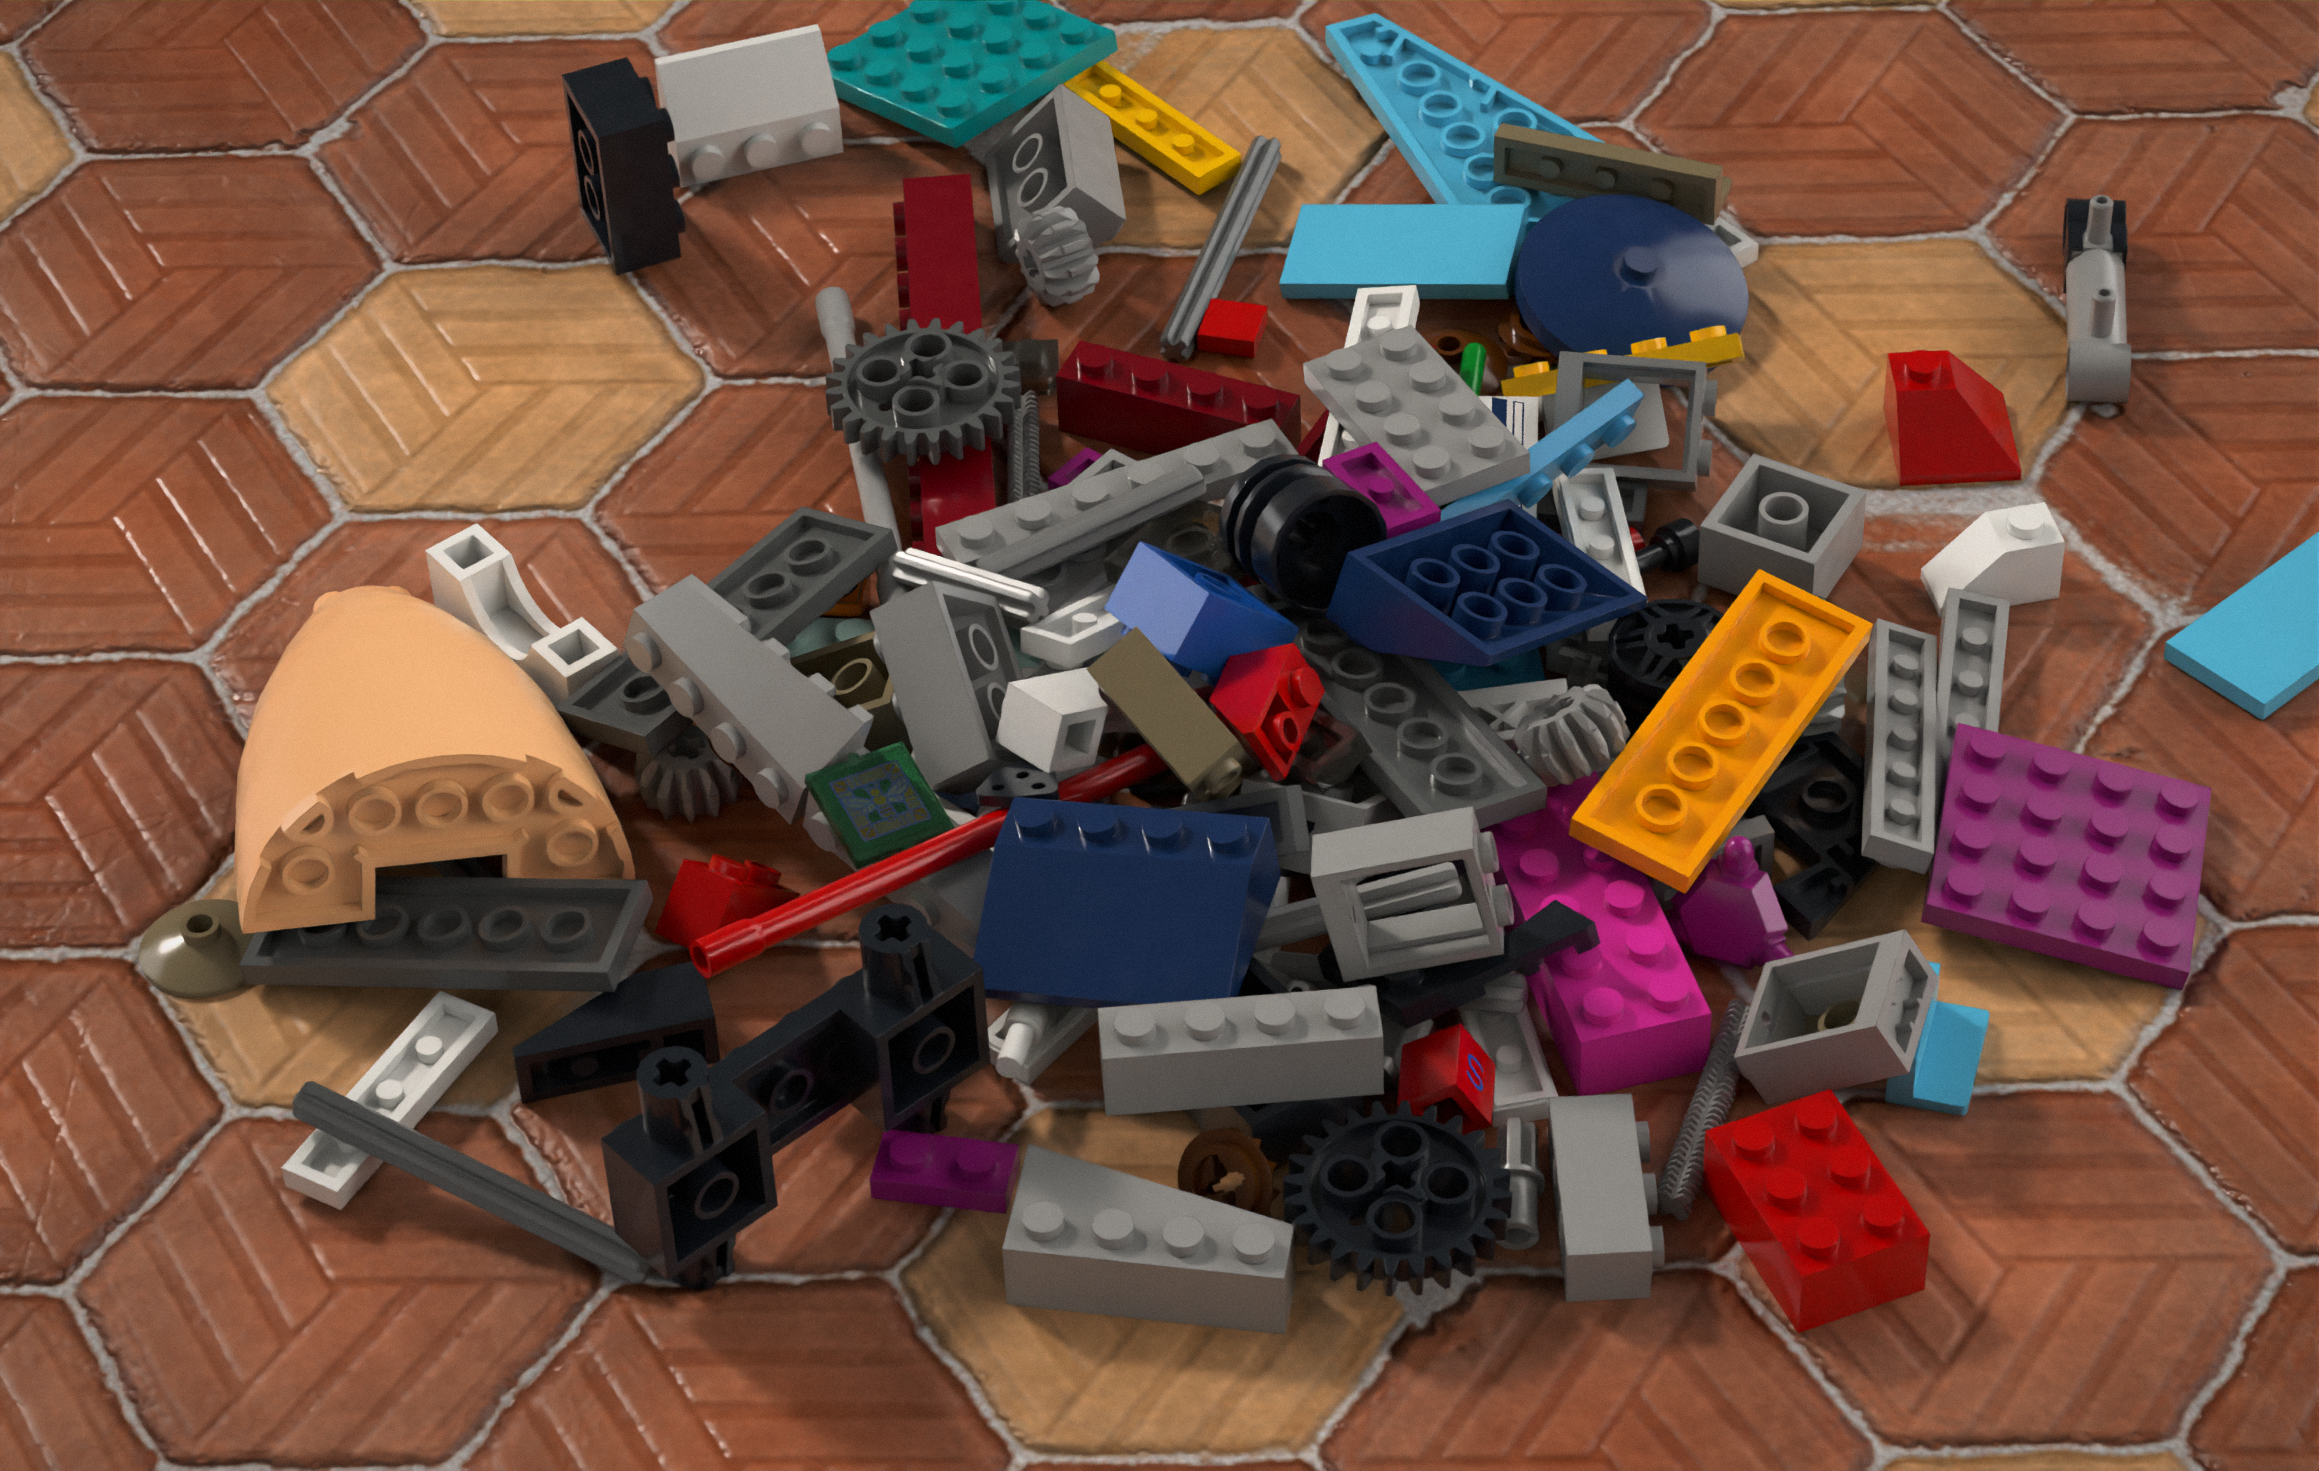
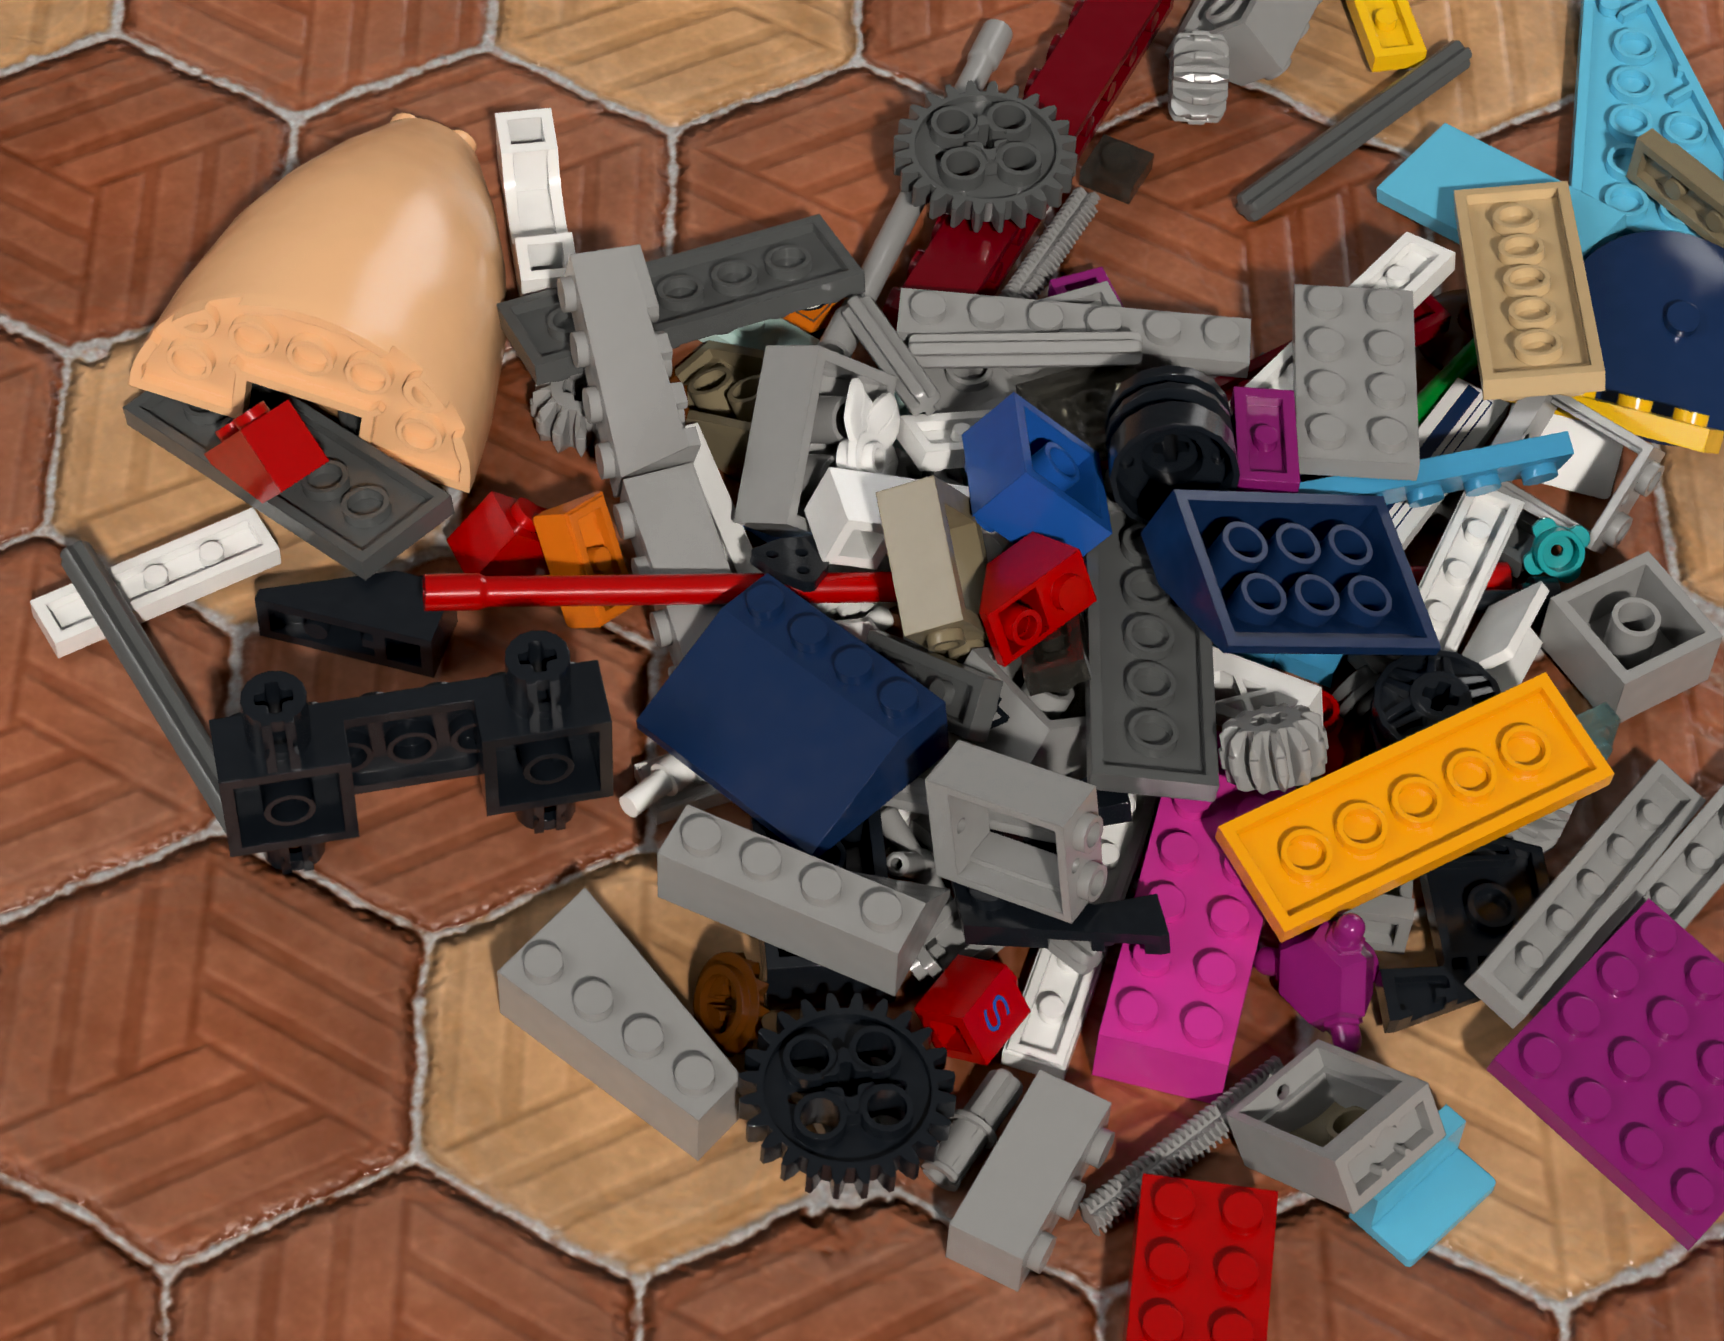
camera: 25 degrees right, 10 degrees up
dark tan dish [139,899,255,999] -> none
clear green piece [804,741,955,869] -> none
magenta plate [869,1130,1020,1214] -> none
dark red brick [1056,340,1301,456] -> none
red tile [1197,298,1268,358] -> none
none -> red slope [204,399,329,504]
none -> orange slope [533,491,633,628]
none -> white plate [836,378,900,476]
none -> tan plate [1454,181,1605,401]
none -> white panel [1462,581,1549,693]
none -> teal plate [1523,517,1590,583]

